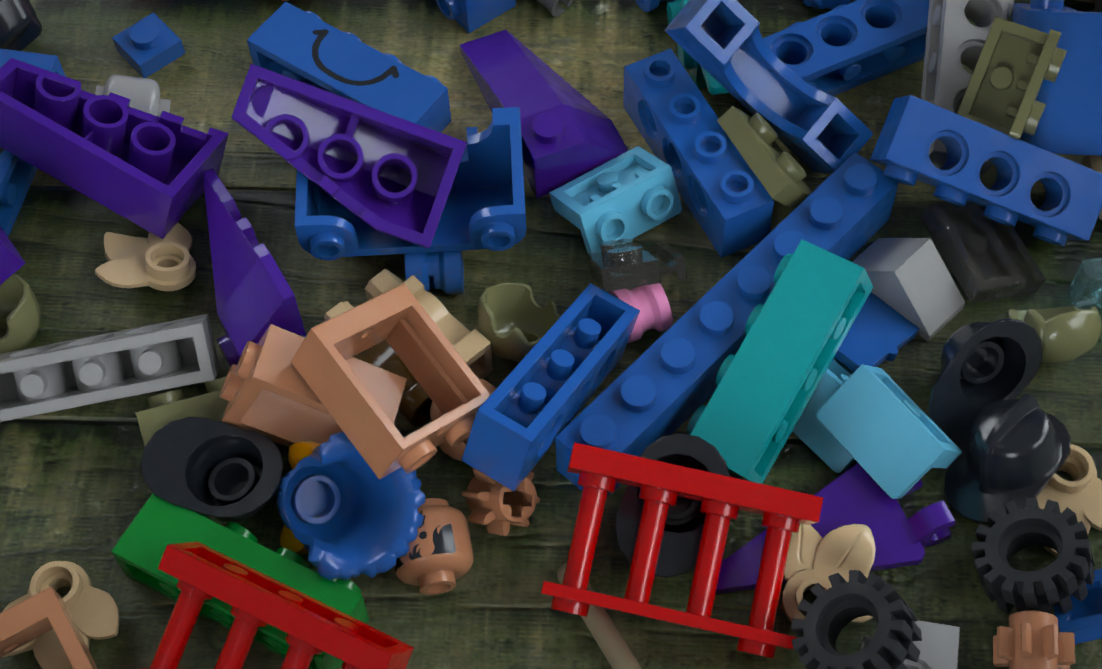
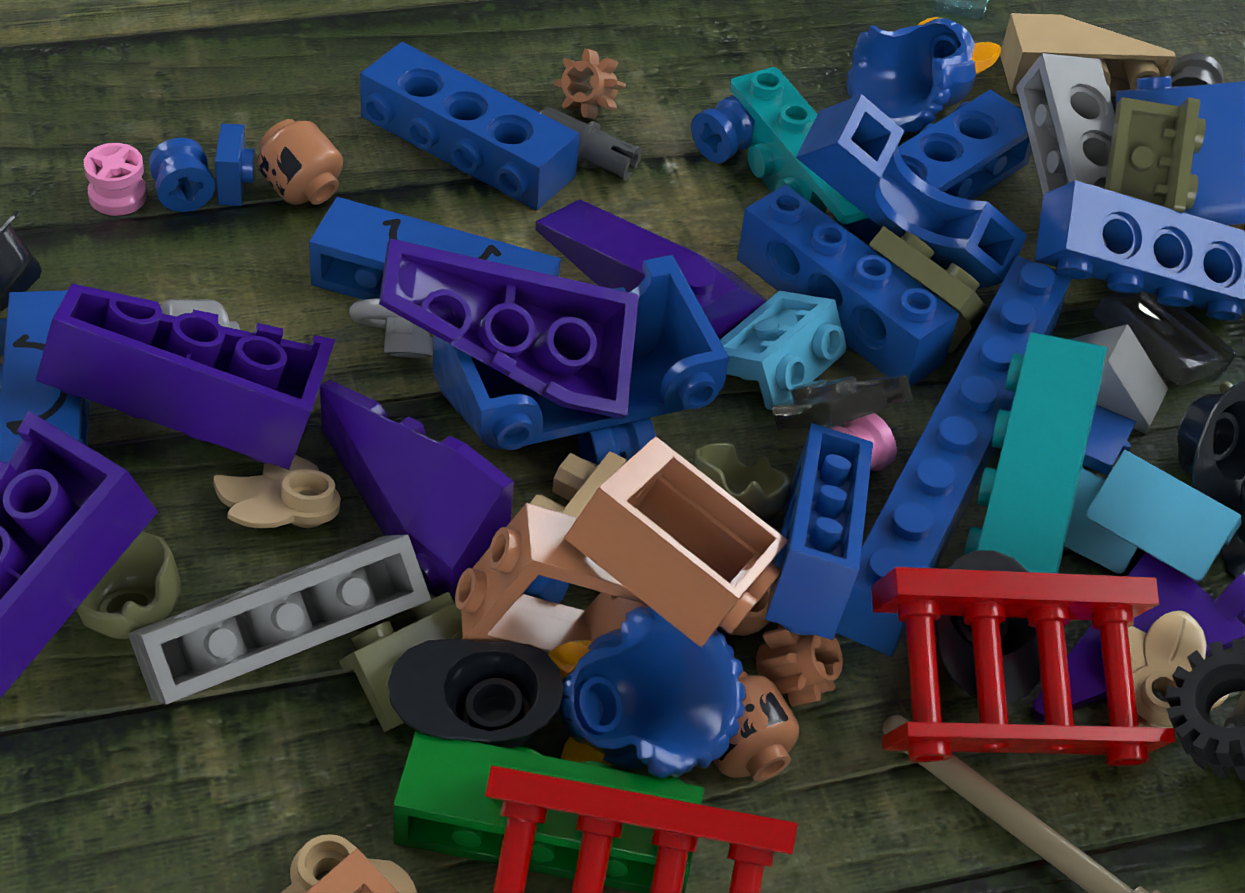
camera: 25 degrees left, 10 degrees down
blue plate [112,12,185,78] -> none

